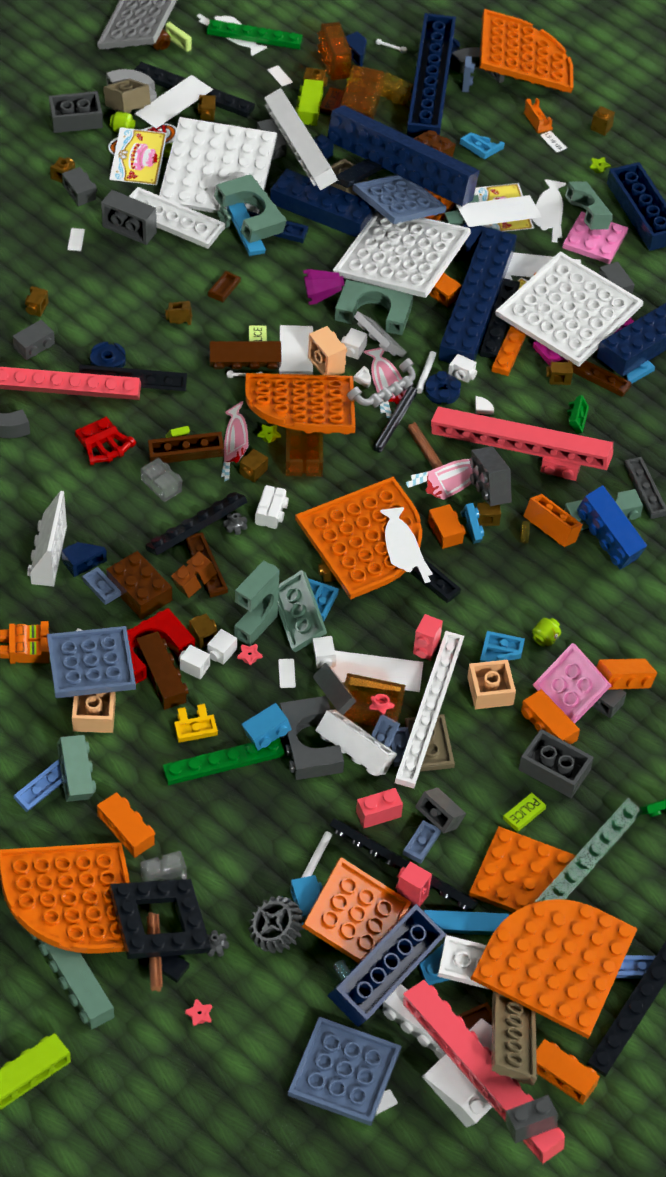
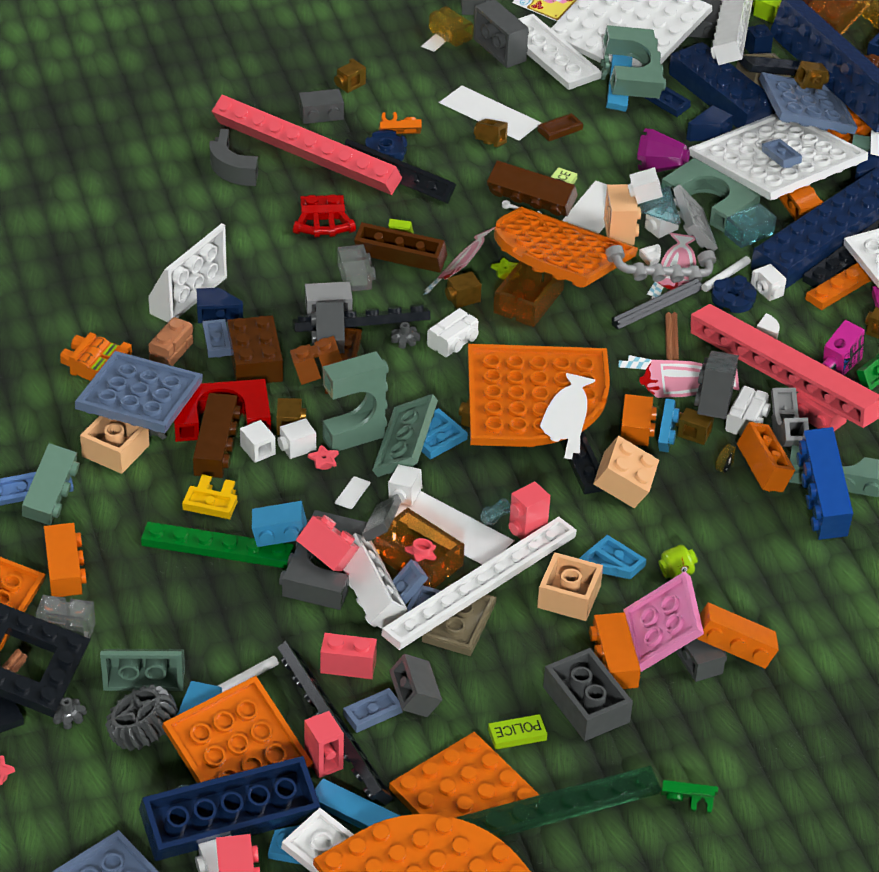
camera: 30 degrees right, 10 degrees down
none -> sand green slope [100,649,185,691]
none -> nougat brick [148,317,193,366]
none -> coral brick [296,515,360,572]
none -> light grey brick [305,282,353,315]
none -> dark grey brick [311,302,345,353]
none -> orange plate [379,112,422,134]
none -> clear yellow brick [429,6,473,47]
none -> white sticker [439,86,541,141]
none -> clear light blue pin [480,498,510,525]
none -> light nougat brick [593,436,659,508]
none -> white brick [628,167,663,204]
none -> clear light blue slope [640,186,681,225]
none -> dark blue slope [686,105,733,141]
none -> clear light blue brick [724,203,777,248]
none -> white brick [725,386,771,436]
none -> sand blue plate [762,139,802,168]
none -> light grey arch [771,388,809,447]
none -> pearl gold brick [794,61,829,89]
none -> dark pink torso [822,320,865,375]

